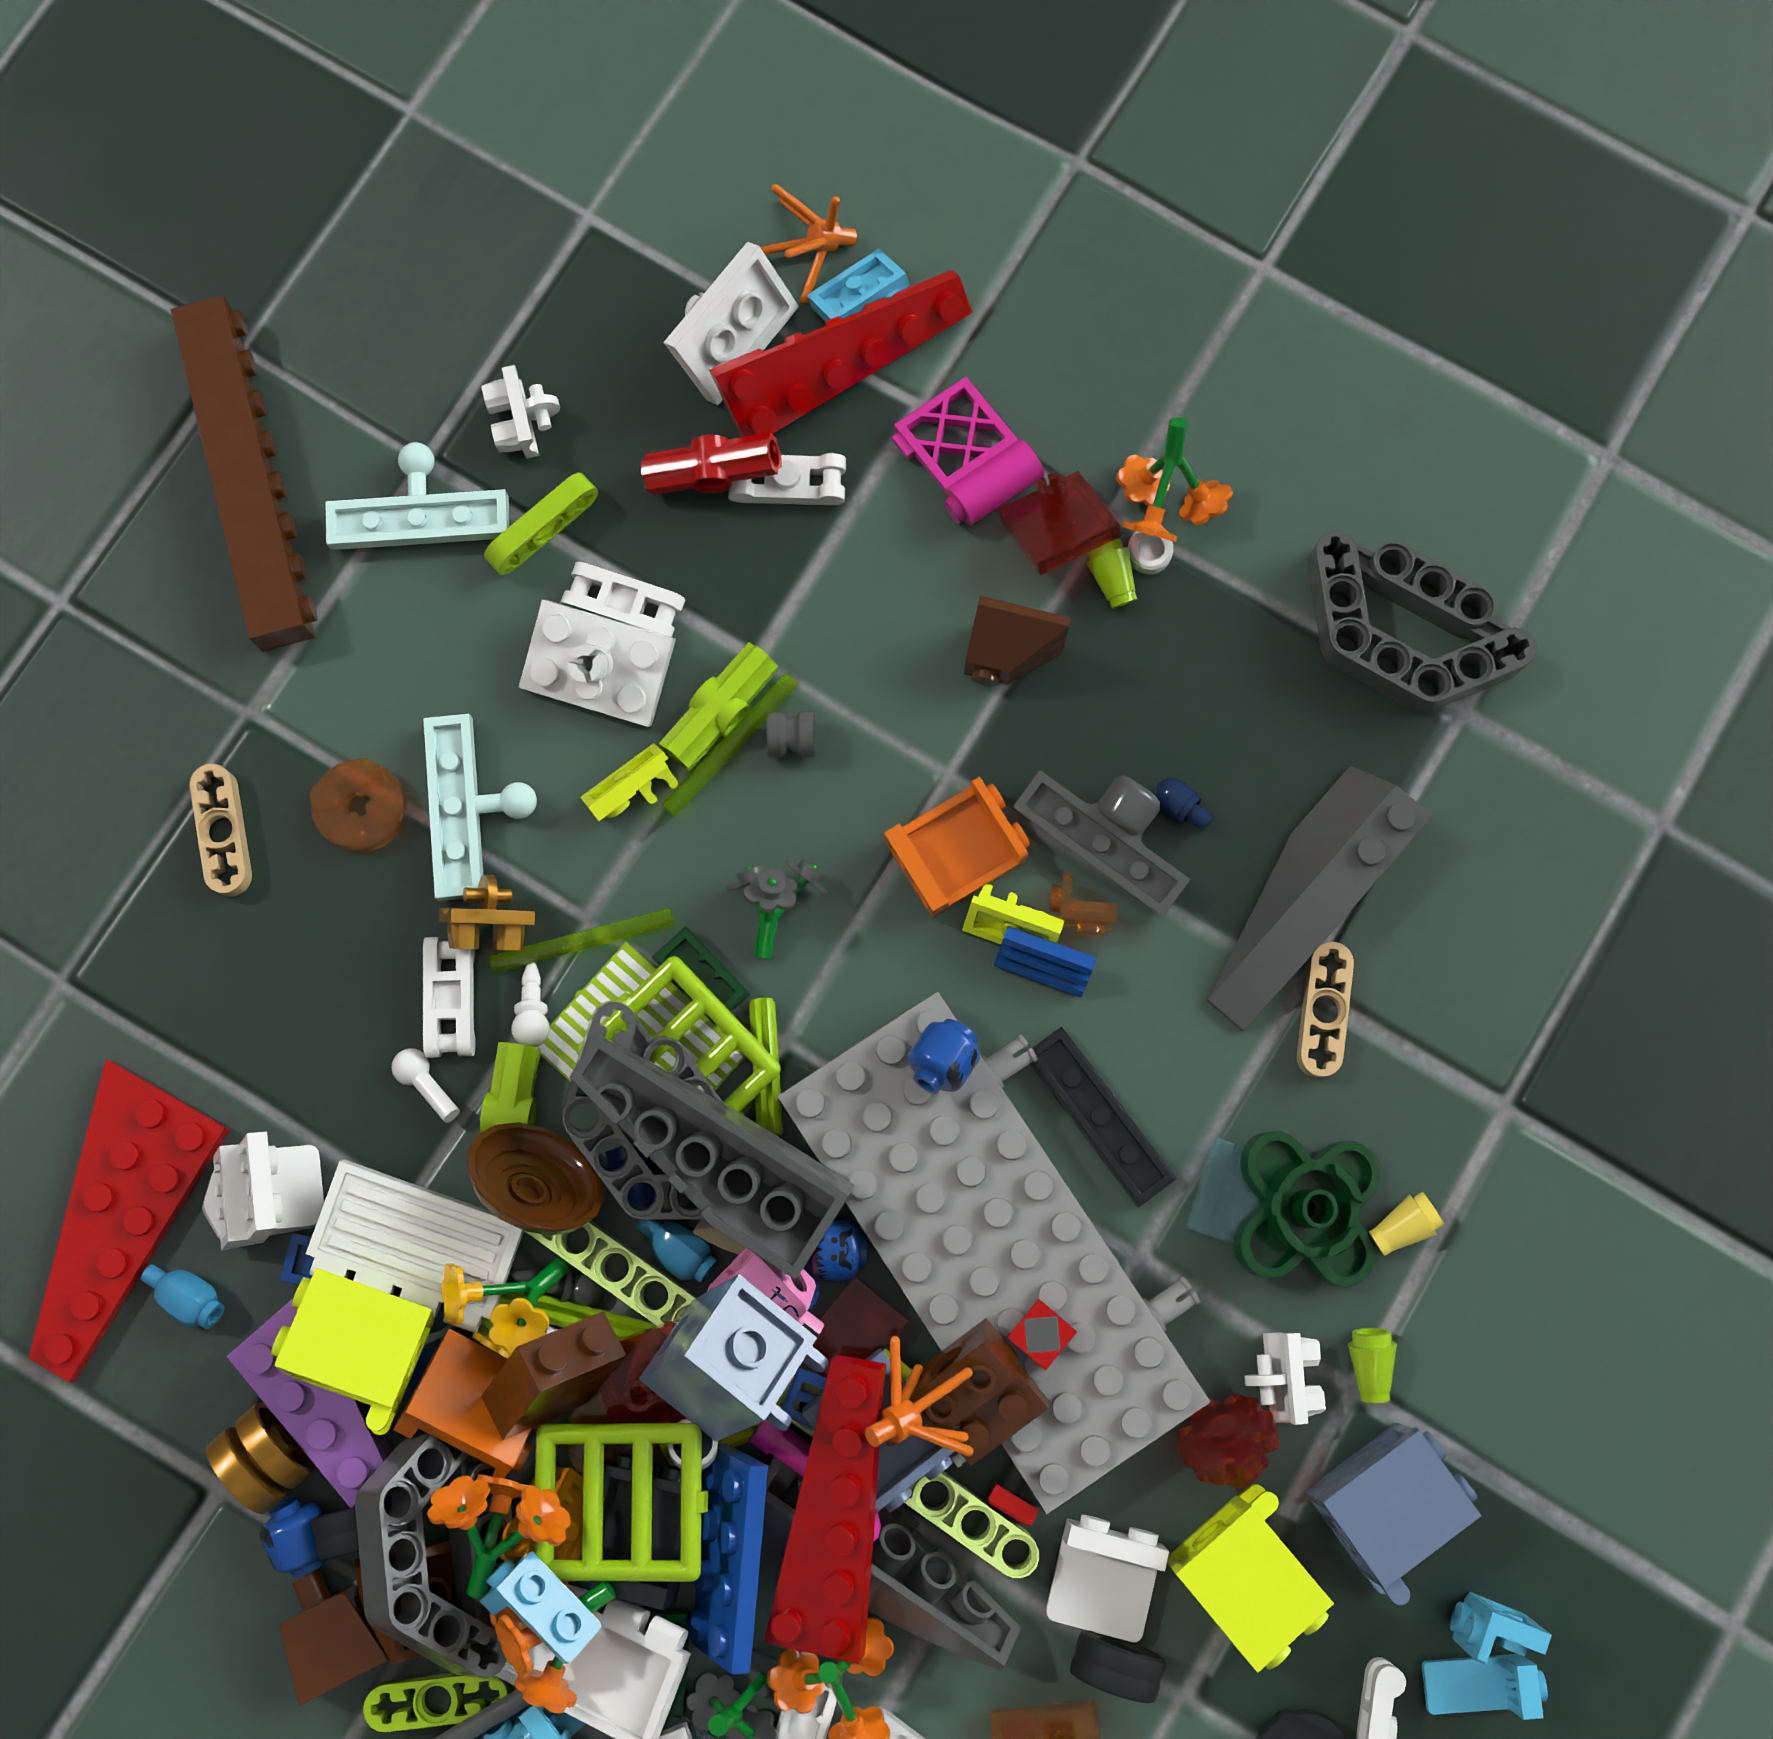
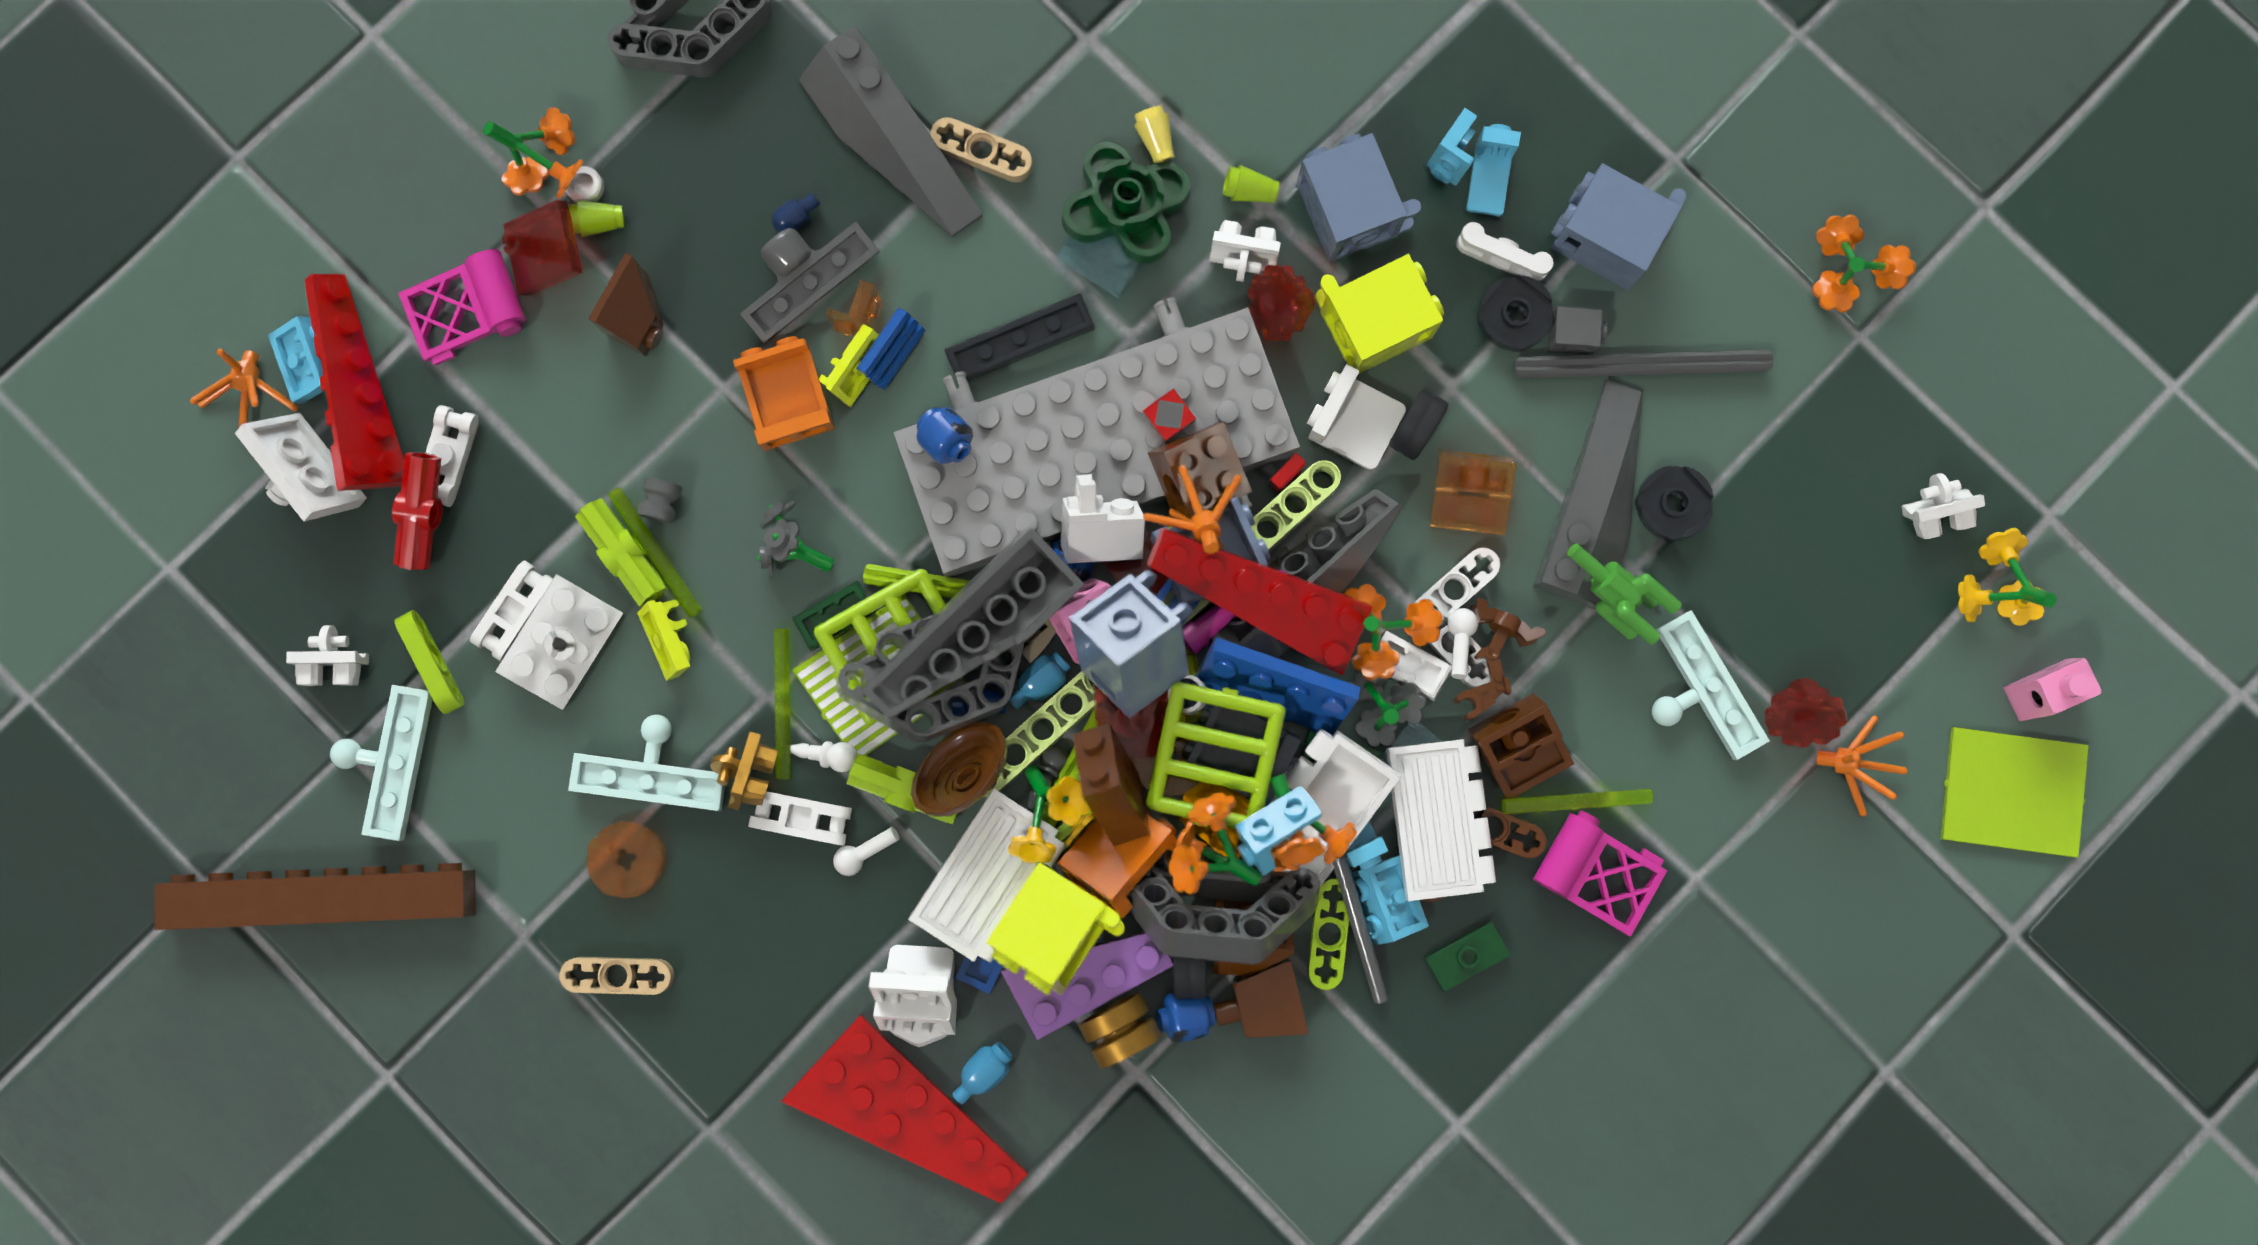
camera: 80 degrees left, 5 degrees up
none -> white hinge [1061,474,1145,563]

